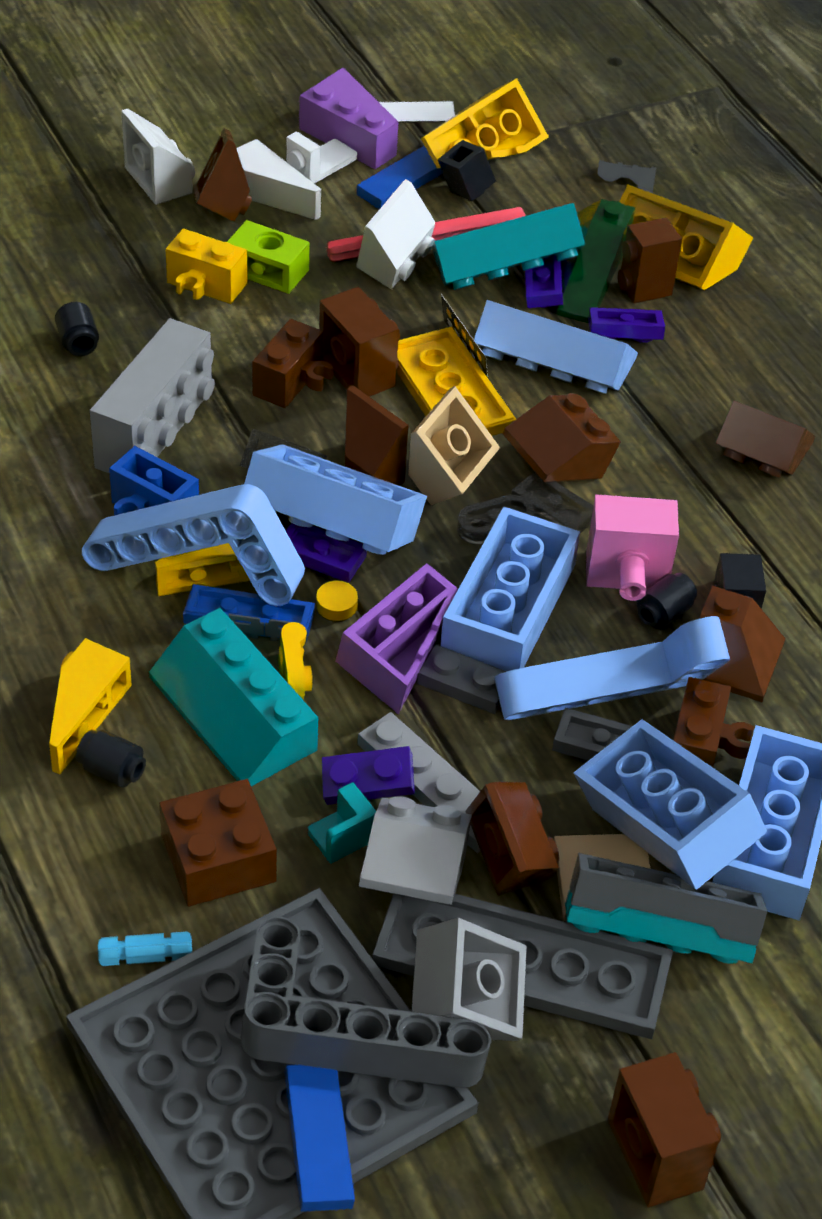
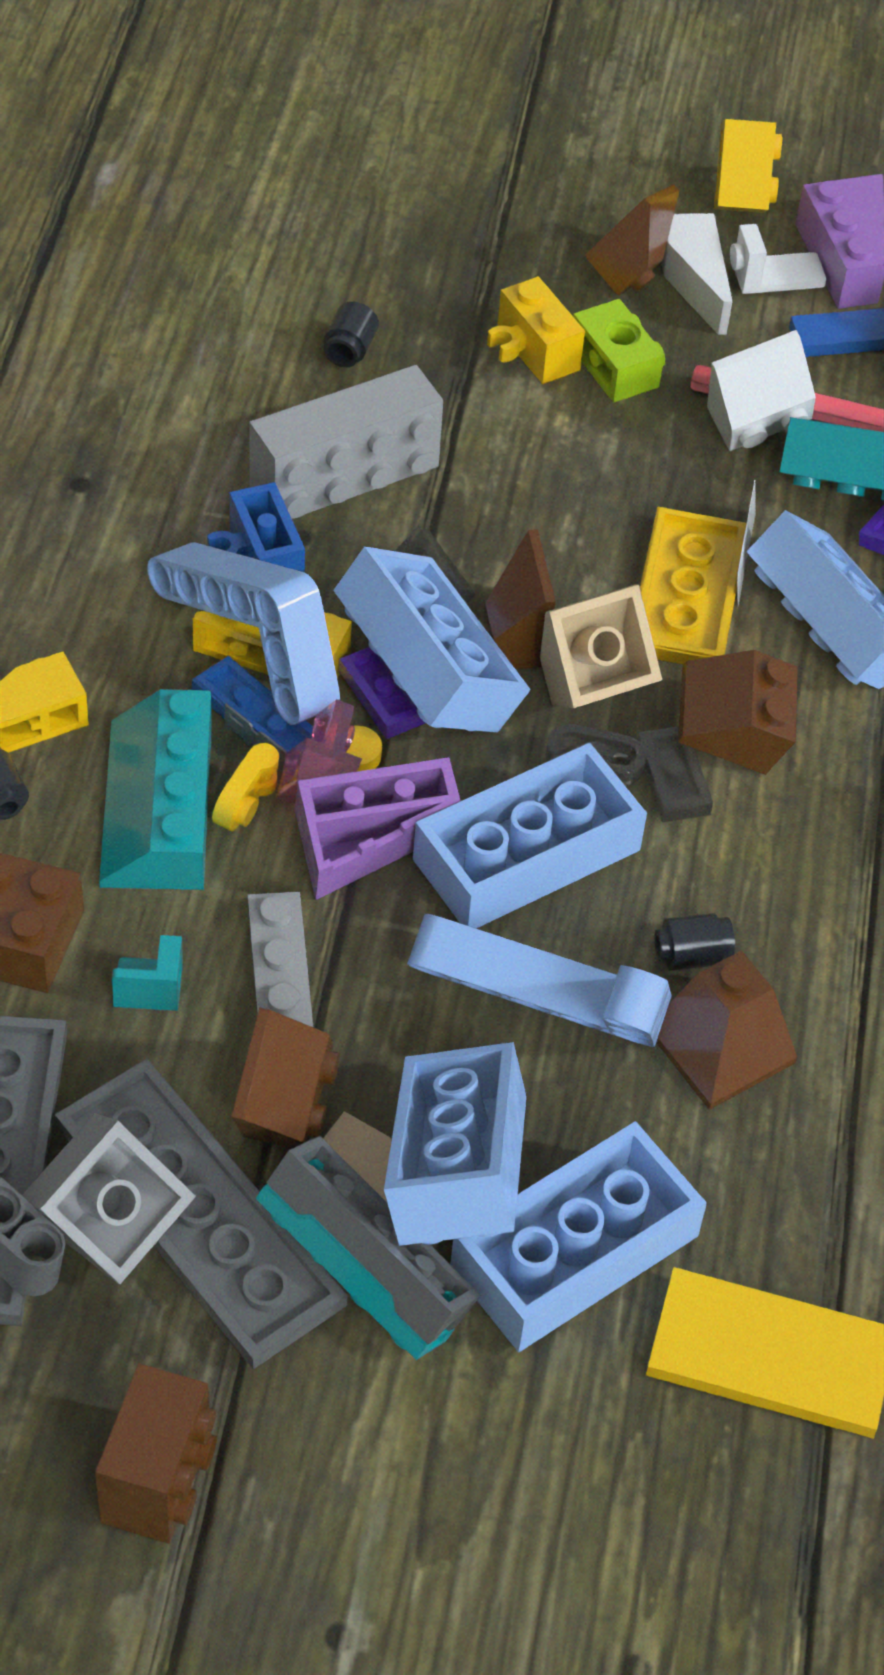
camera: 35 degrees right, 5 degrees up
white slope [121,109,195,204] -> none
reddish brown brick [252,319,333,408] -> none
reddish brown brick [319,286,400,397] -> none
dark purple plate [322,746,415,805] -> none
light grey slope [359,796,472,905] -> none
dark grey plate [417,645,506,714] -> none
dark grey plate [552,708,632,761] -> none
bright pink brick [586,495,679,601] -> none
reddish brown brick [673,677,754,767] -> none
black brick [714,553,766,609] -> none
none -> clear pink brick [276,699,362,804]
none -> yellow brick [714,119,782,213]

